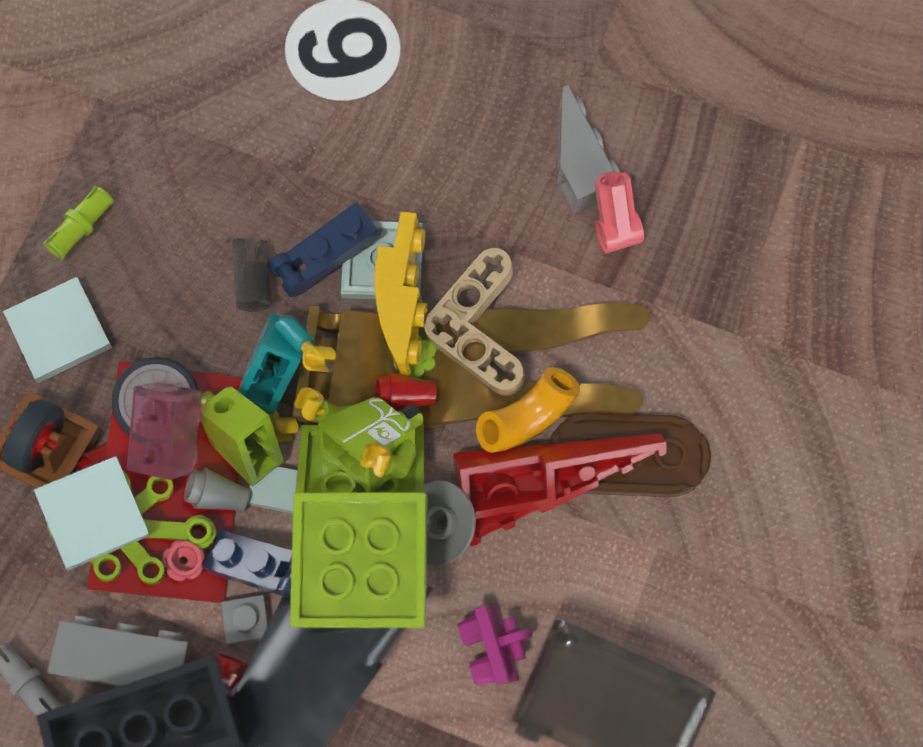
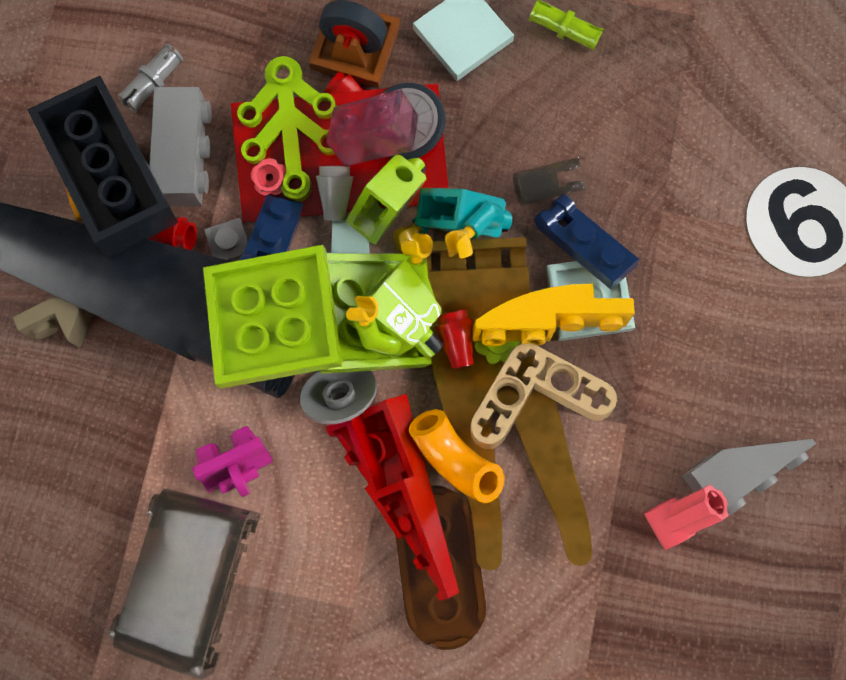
camera: 85 degrees right, 5 degrees up
light aqua tile [34,456,150,571] -> none

